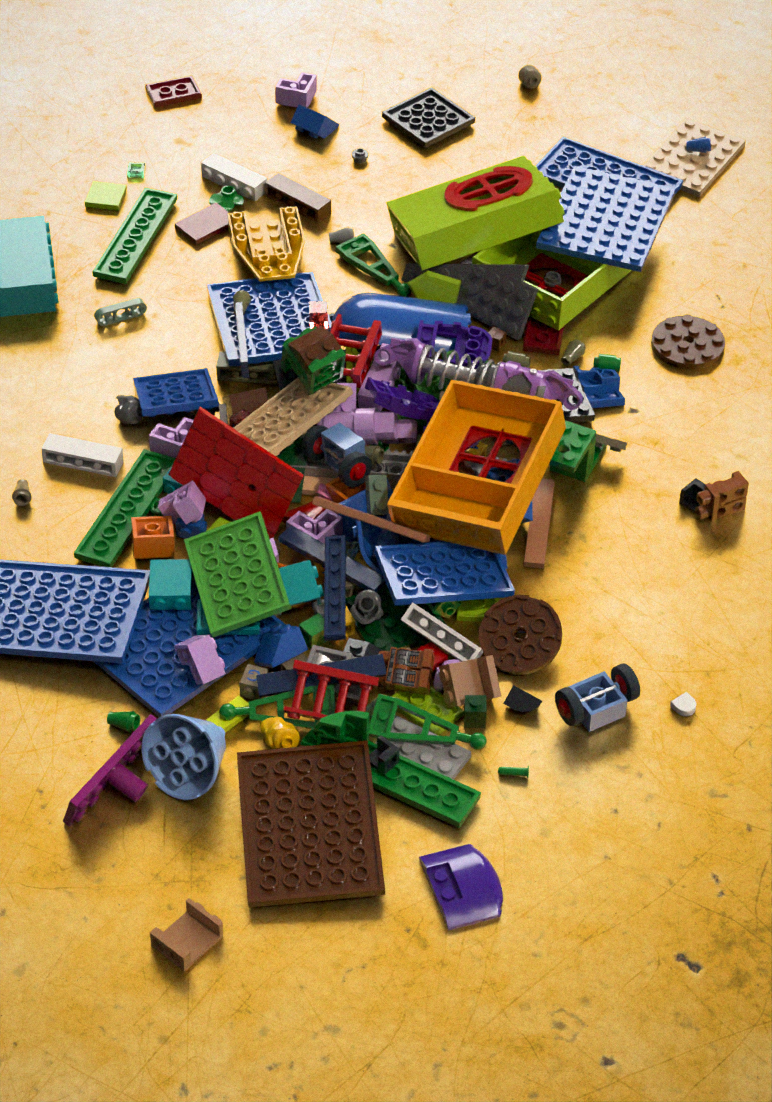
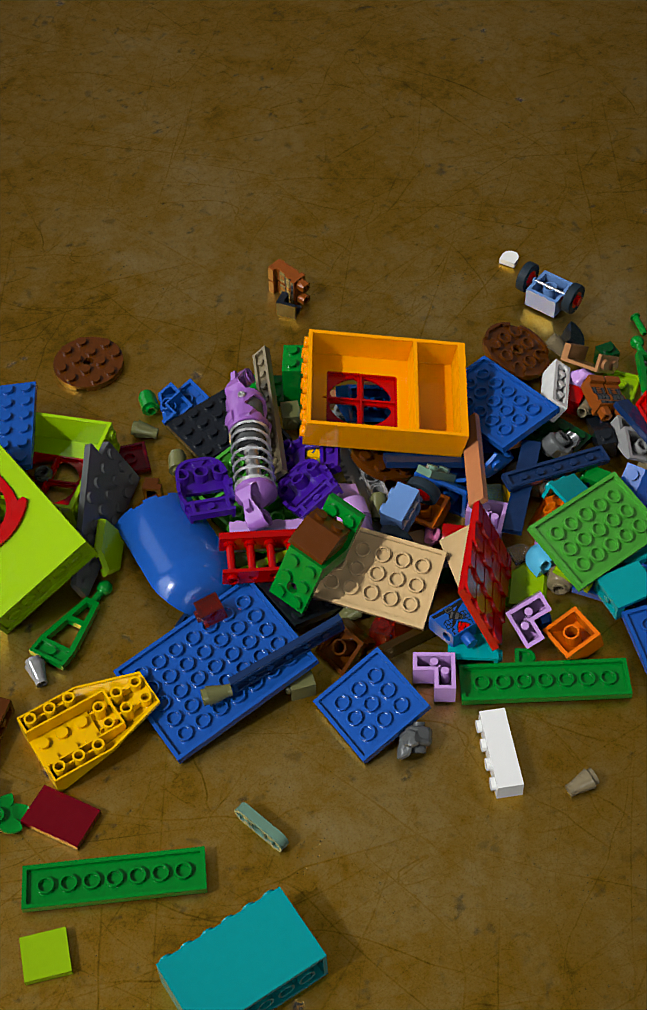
camera: 110 degrees left, 5 degrees up
none -> dark tan cone [545,333,565,357]

